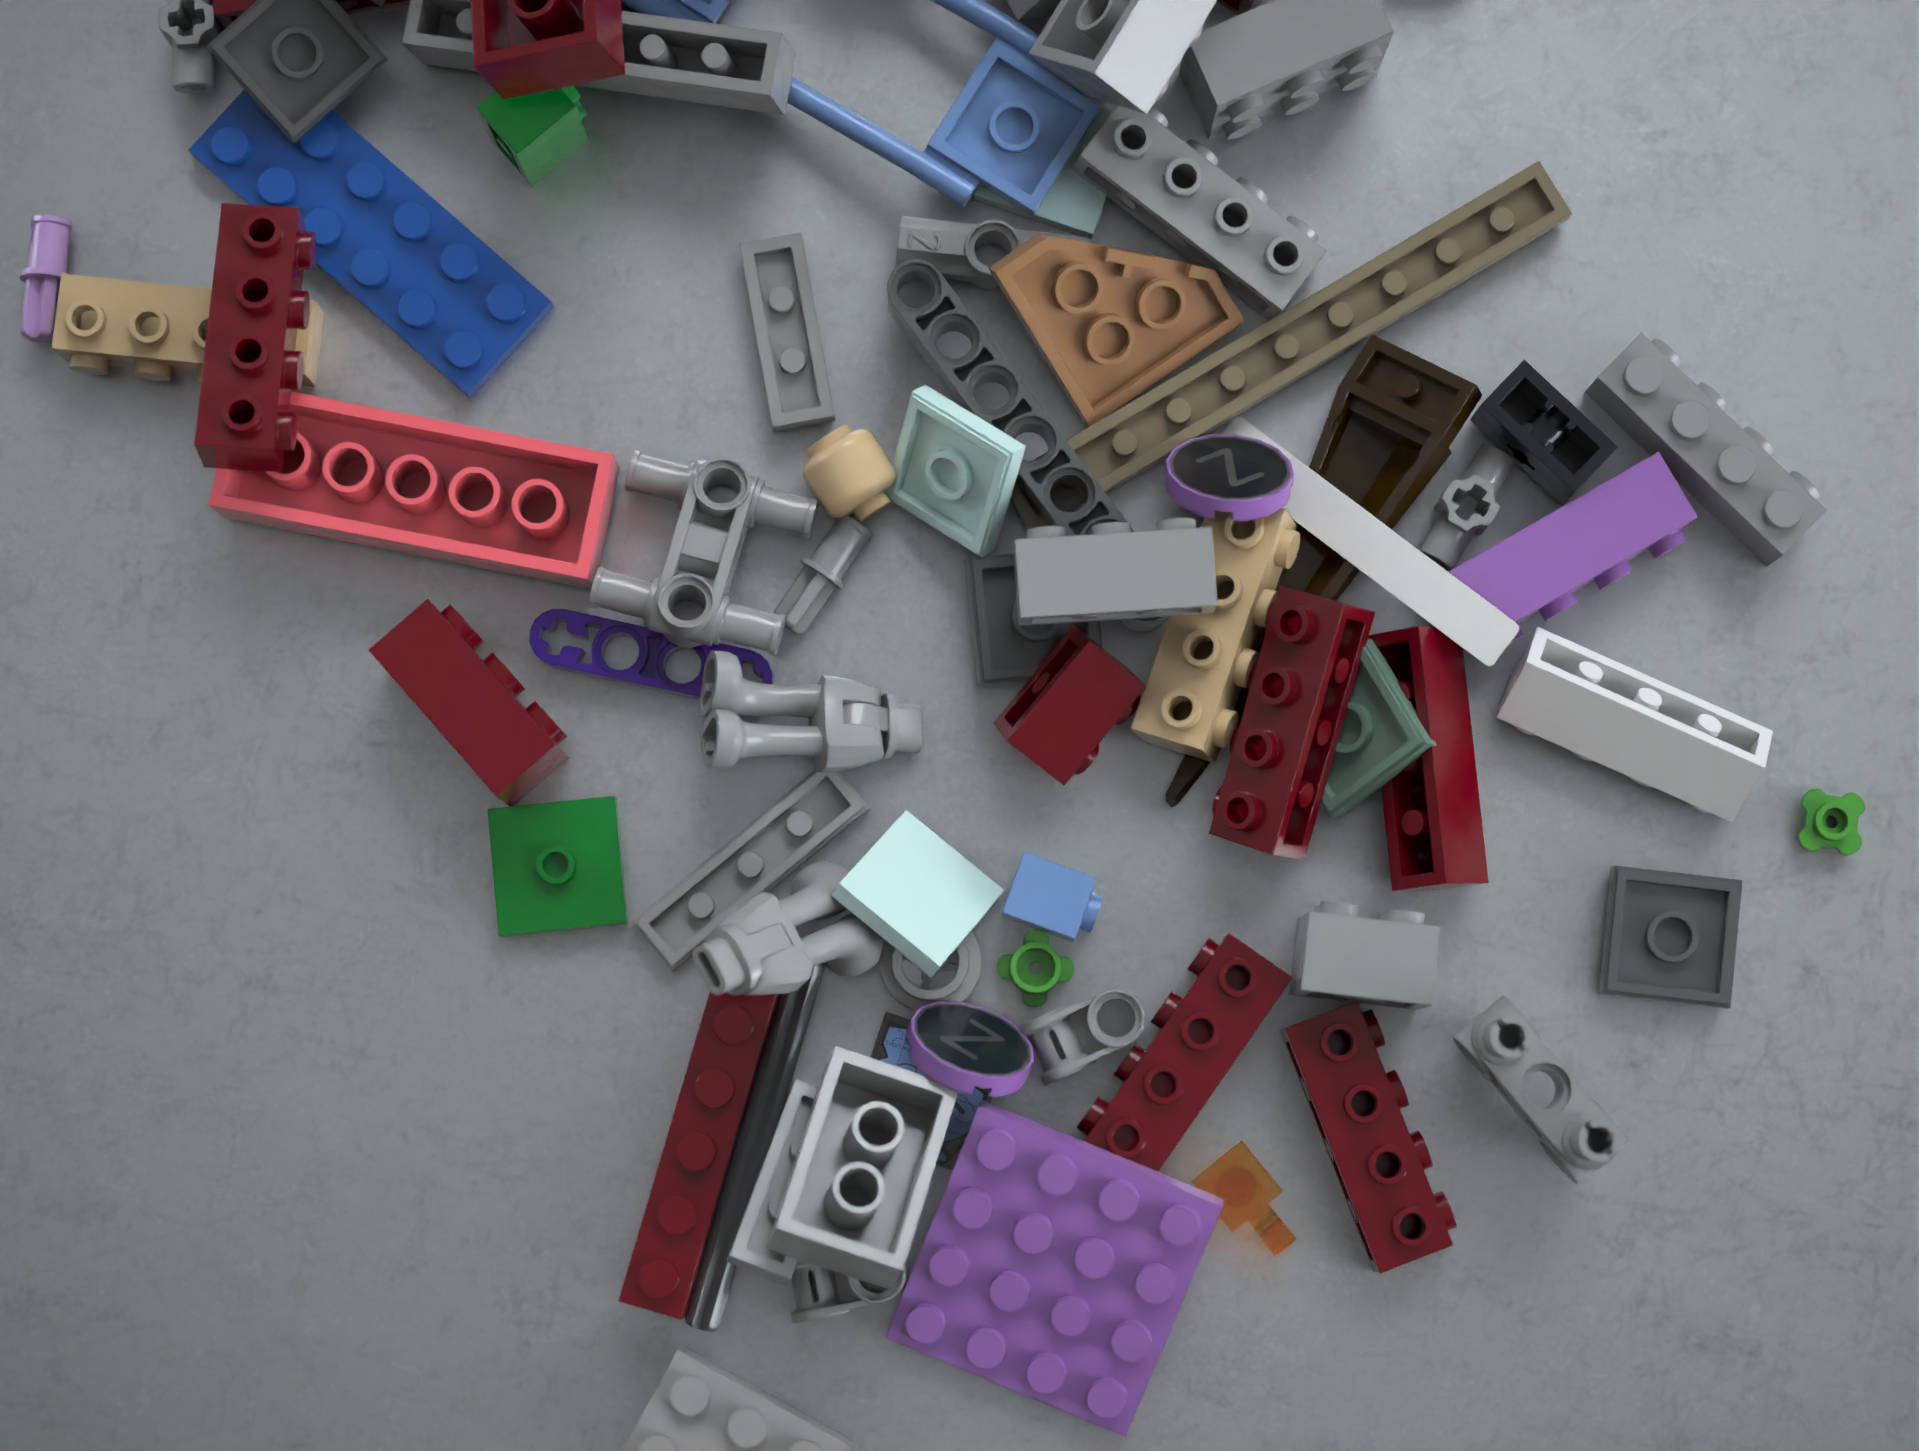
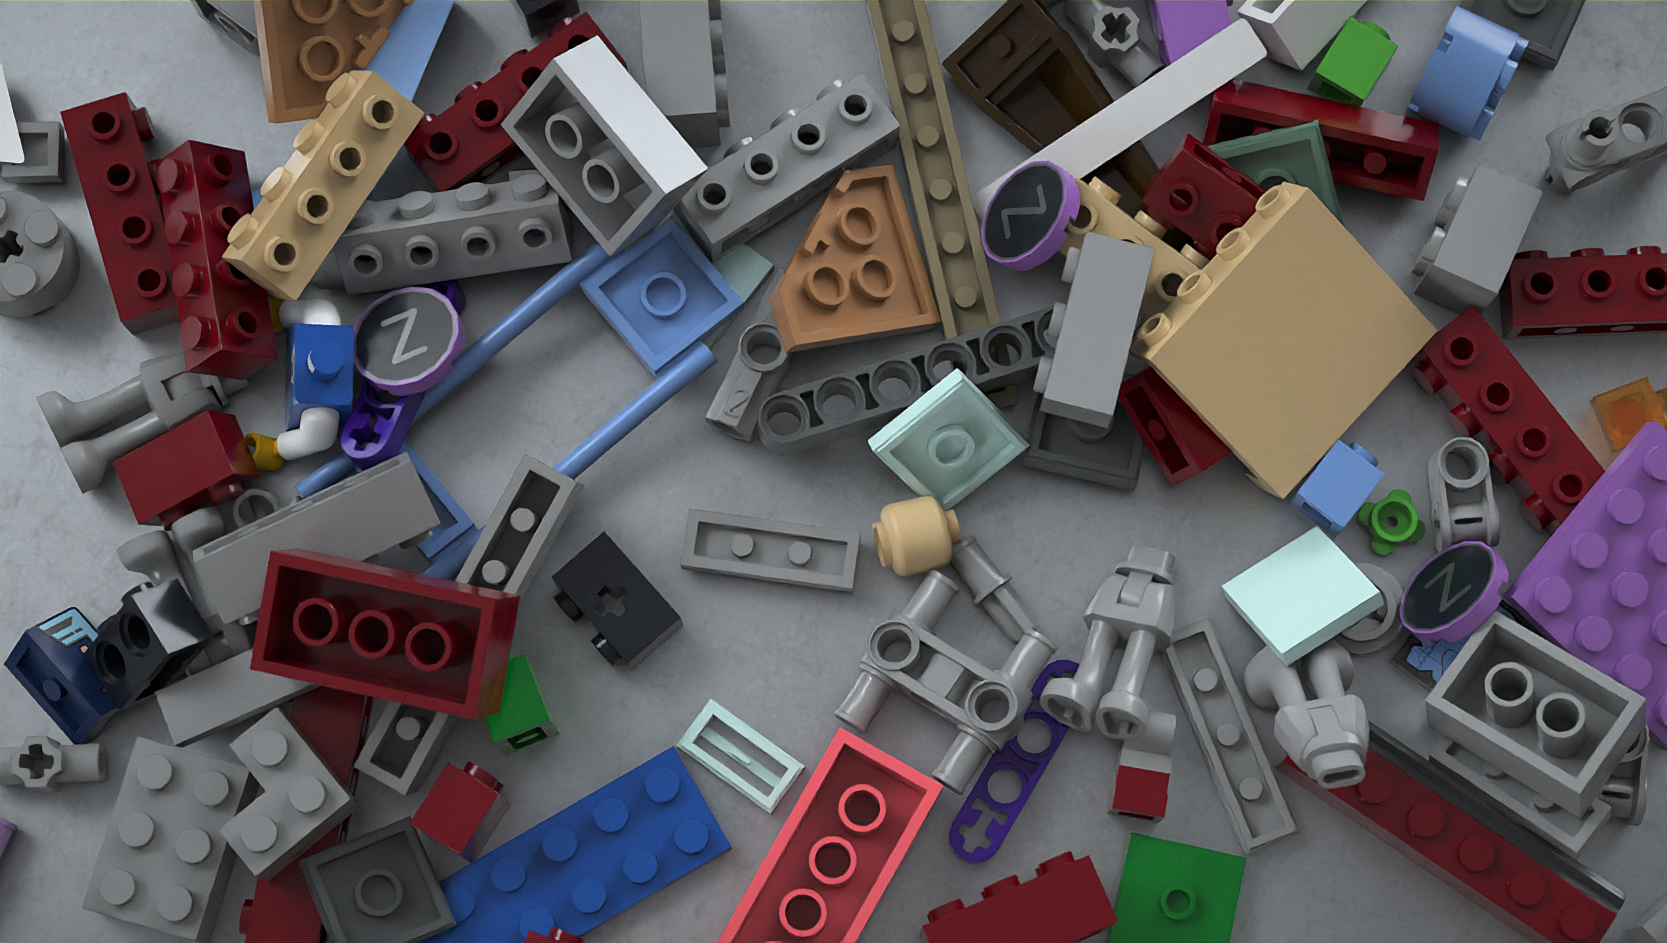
camera: 70 degrees left, 5 degrees down
none -> dark red brick [409,761,511,863]
none -> black brick [552,531,683,671]
none -> light aqua tile [676,699,805,815]
none -> leg [1107,710,1176,823]
none -> tan panel [1129,182,1438,499]
none -> bright green brick [1307,17,1398,107]
none -> medium blue brick [1407,6,1529,141]

